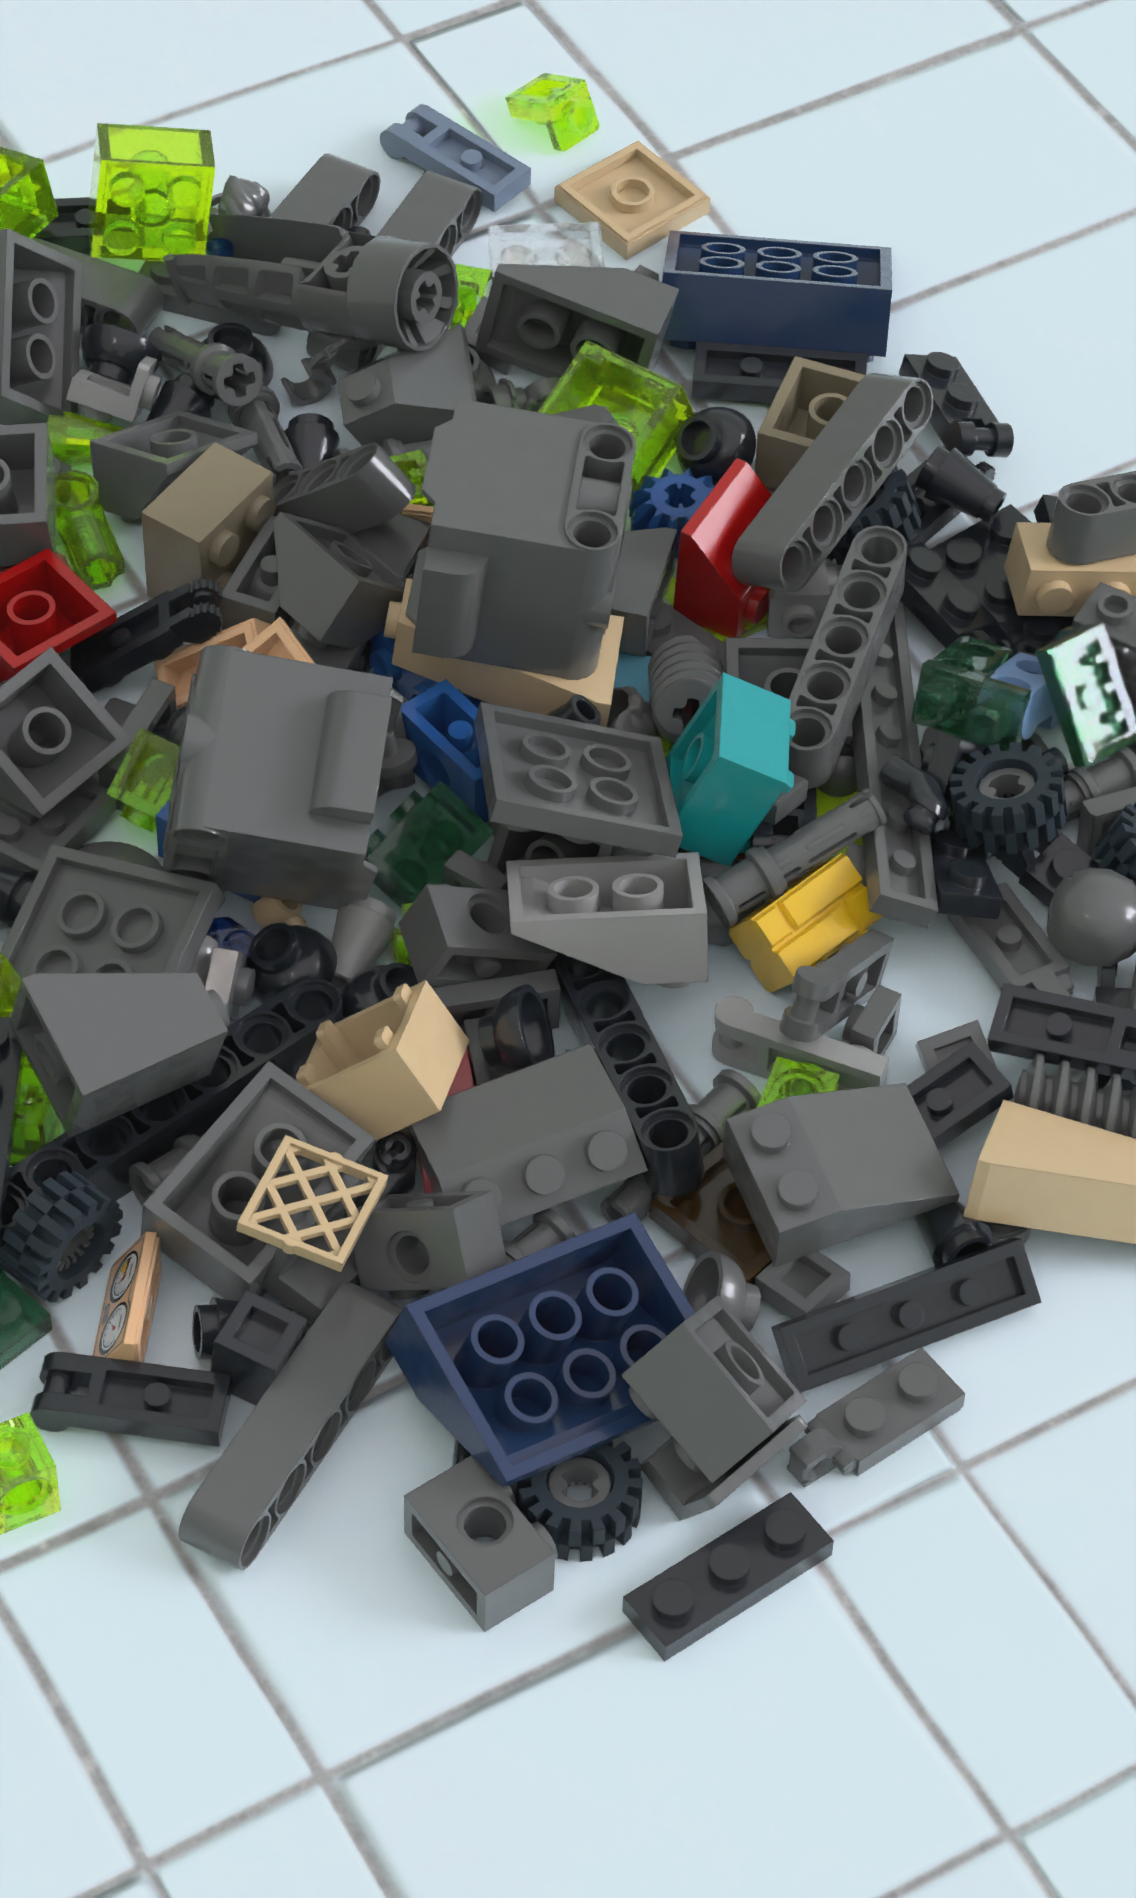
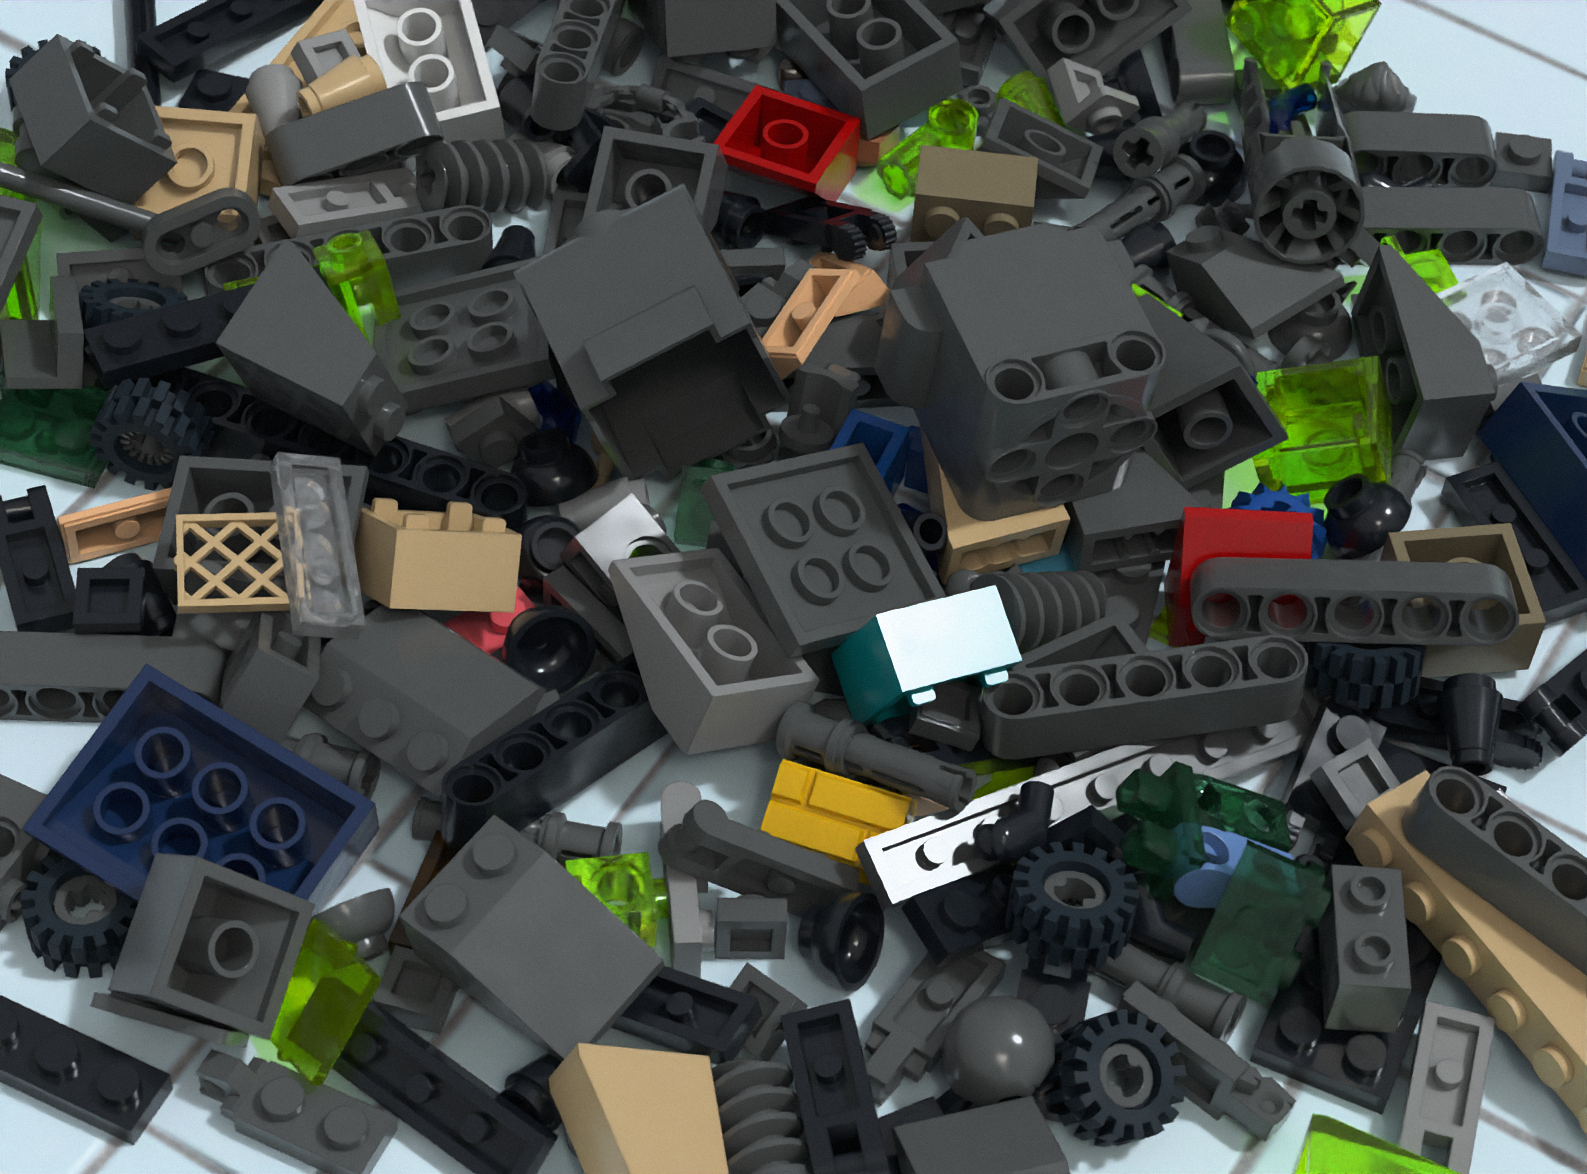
camera: 60 degrees right, 0 degrees up
none -> clear plate [269,452,366,640]
none -> clear neon green piece [270,918,382,1087]
none -> black piece [798,891,884,992]
none -> dark grey plate [1309,738,1401,832]
none -> dark grey plate [1491,132,1552,193]

